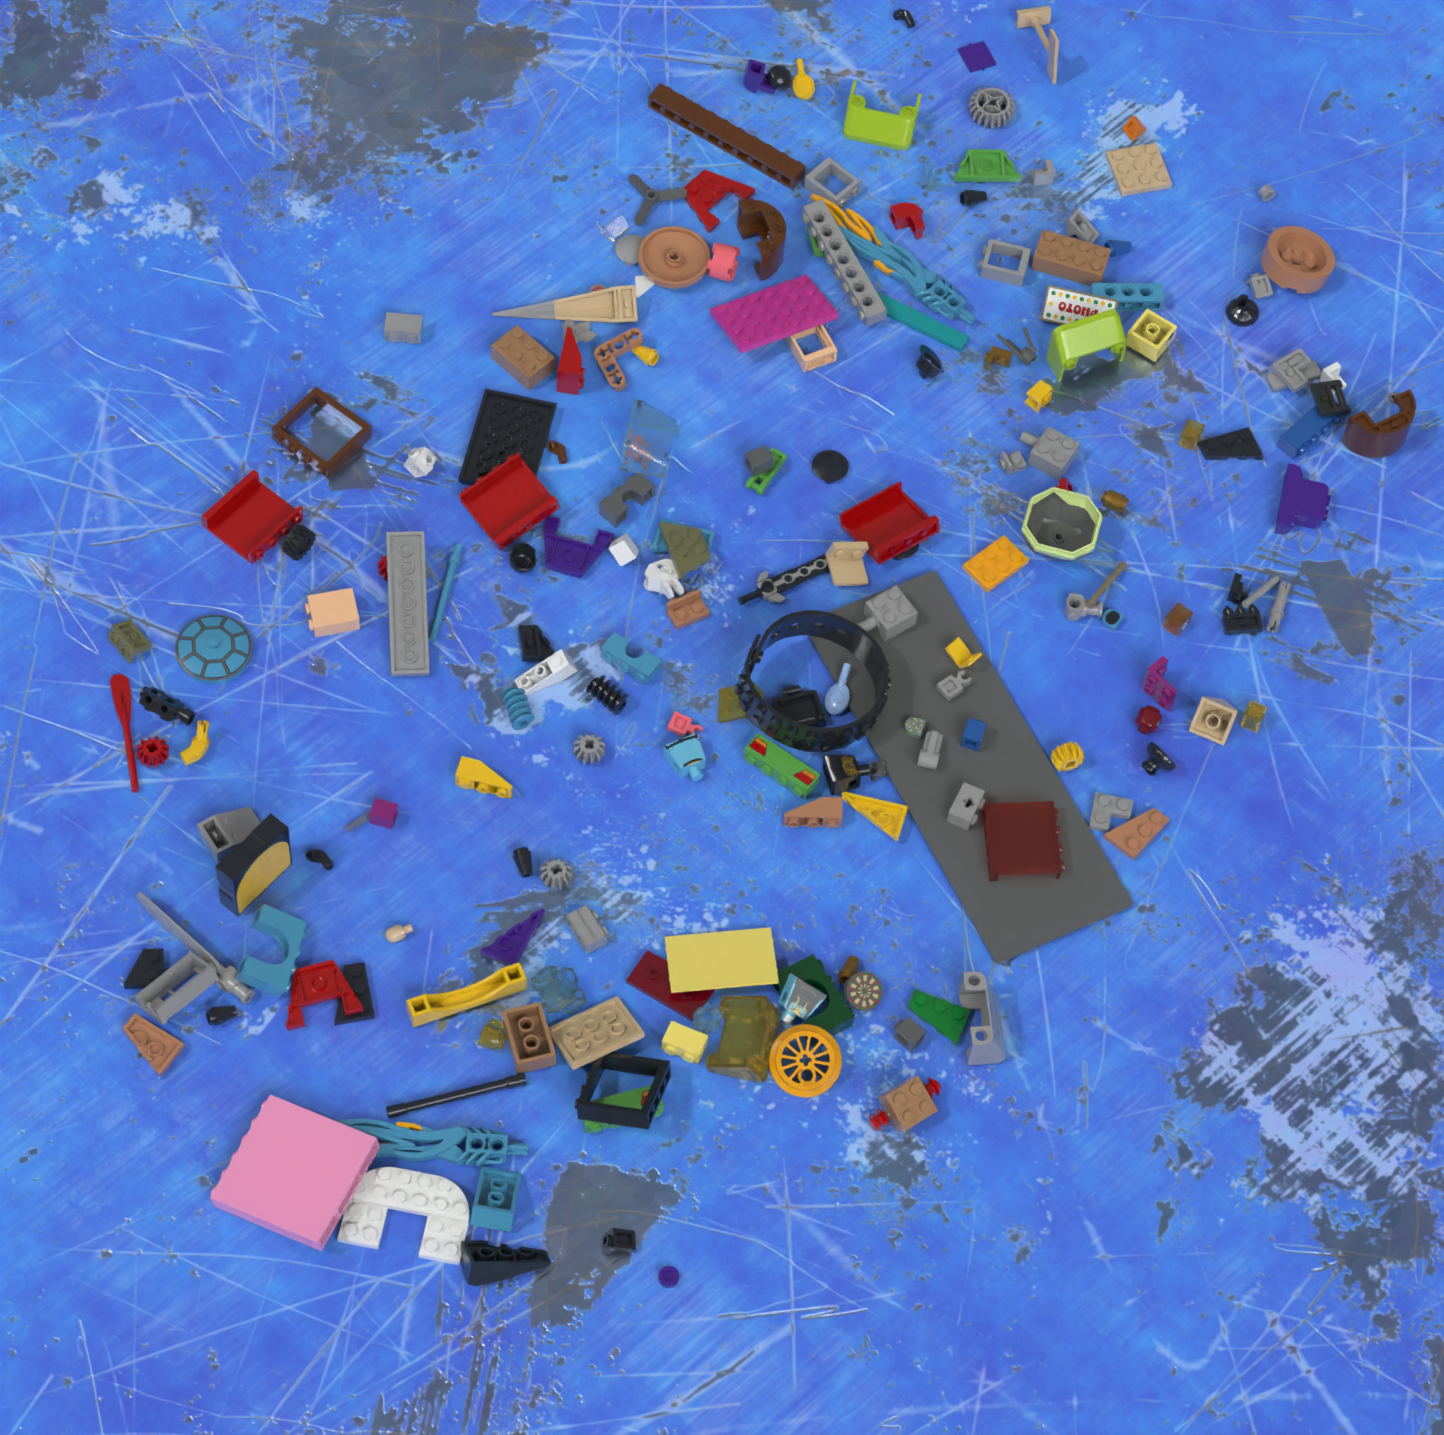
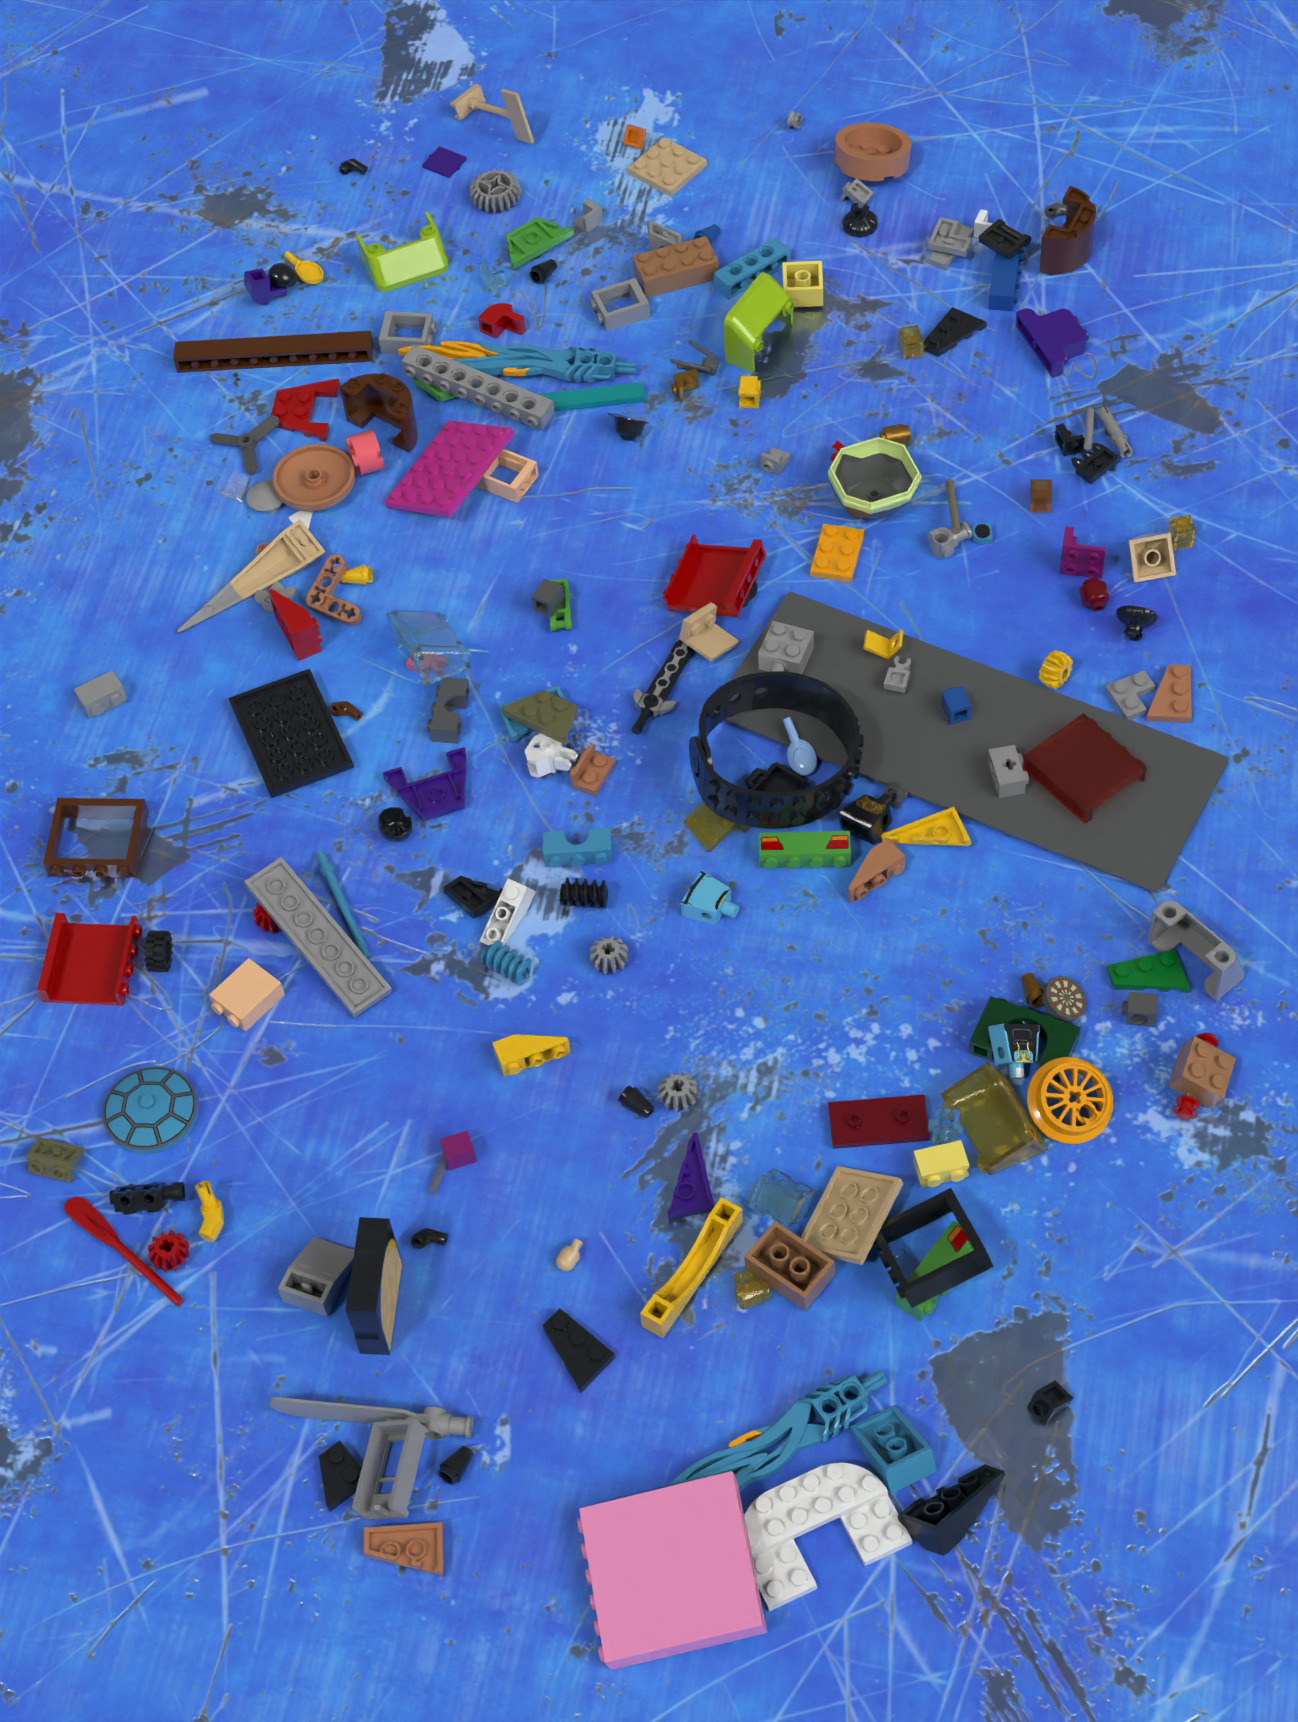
camera: 25 degrees left, 5 degrees down
dark azure arch [235,904,307,998] -> none
red wing [286,959,364,1031] -> none
black piece [386,1073,527,1118] -> none
white brick [403,447,437,478] -> none
red panel [458,452,560,551] -> none
medium nougat brick [491,325,555,391] -> none
light grey brick [566,905,608,954] -> none
white panel [608,533,639,566] -> none
dark purple tile [658,1266,679,1288] -> none
light yellow piece [665,927,779,993] -> none
coral plate [666,711,703,738] -> none
black dish [812,450,849,484] -> none
sand green tile [904,717,926,739] -> none
light grey piece [917,731,943,770] -> none
light grey brick [1019,426,1080,481] -> none
tile [1040,285,1118,325] -> none

